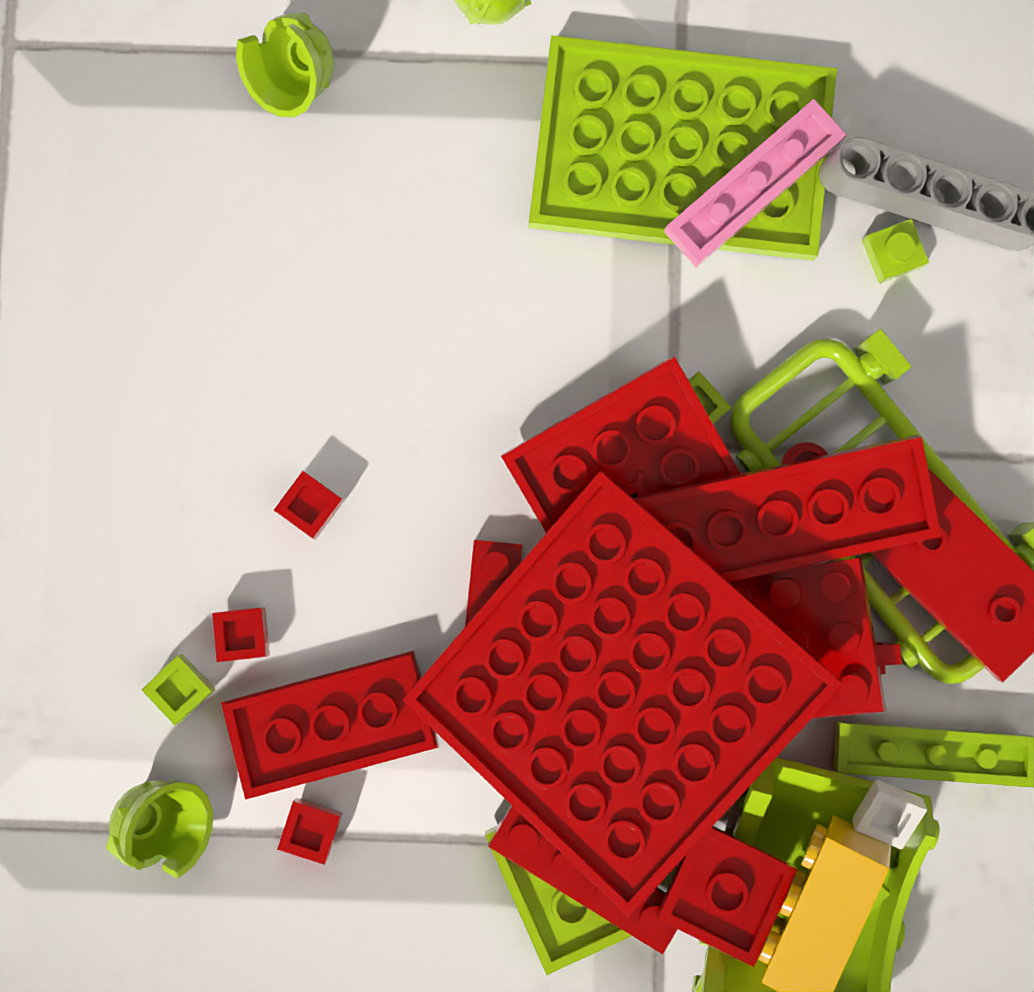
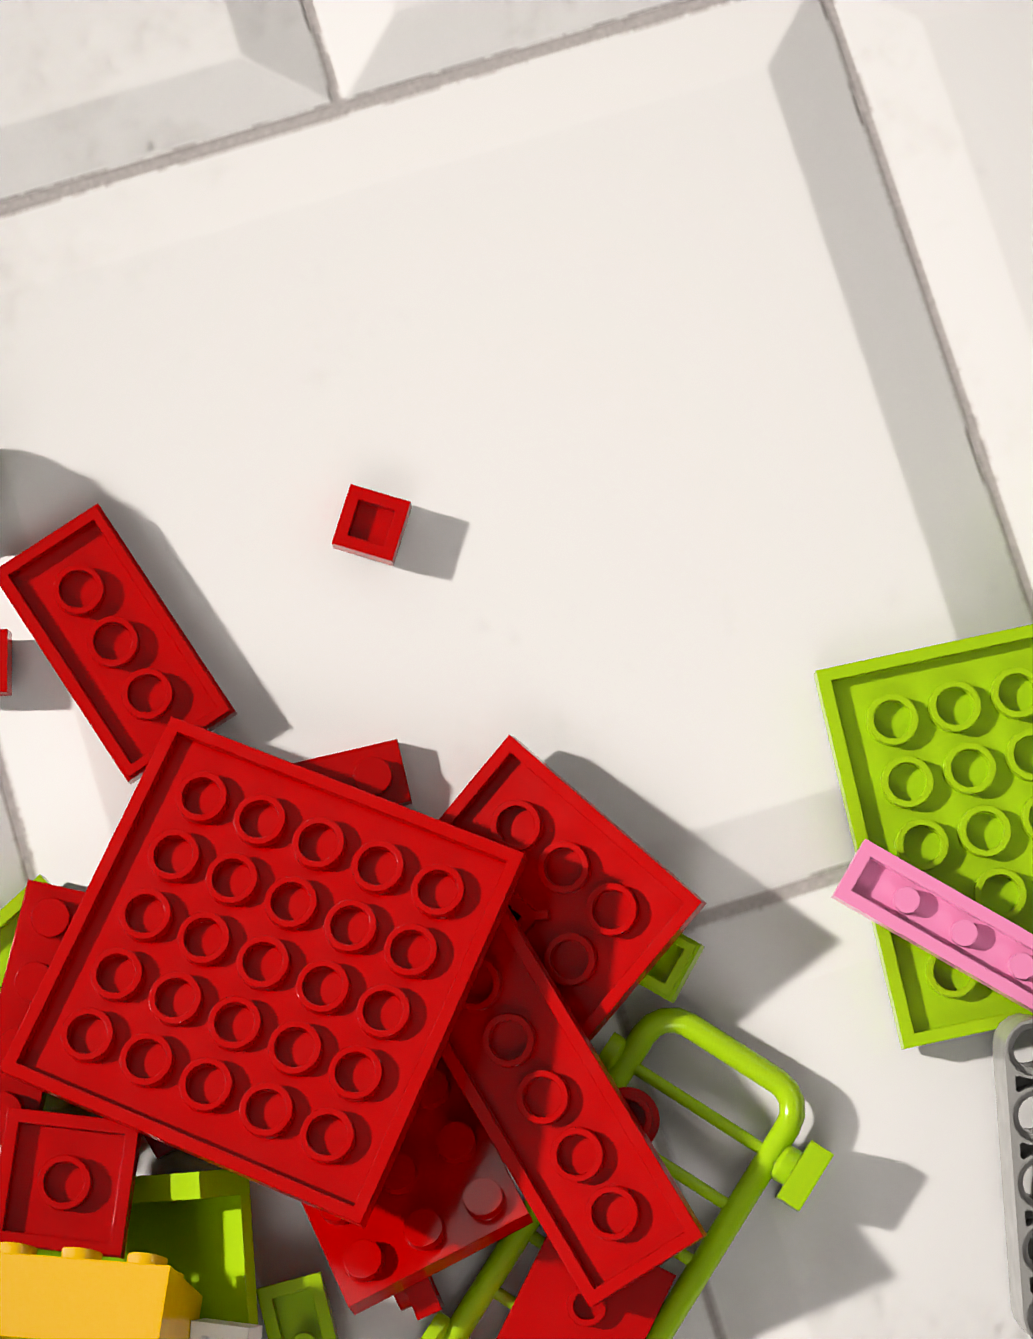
camera: 75 degrees right, 5 degrees down
lime plate [141,654,216,726] -> none
red plate [212,607,270,662] -> none
lime helmet [236,13,334,118] -> none
lime plate [862,219,929,284] -> none

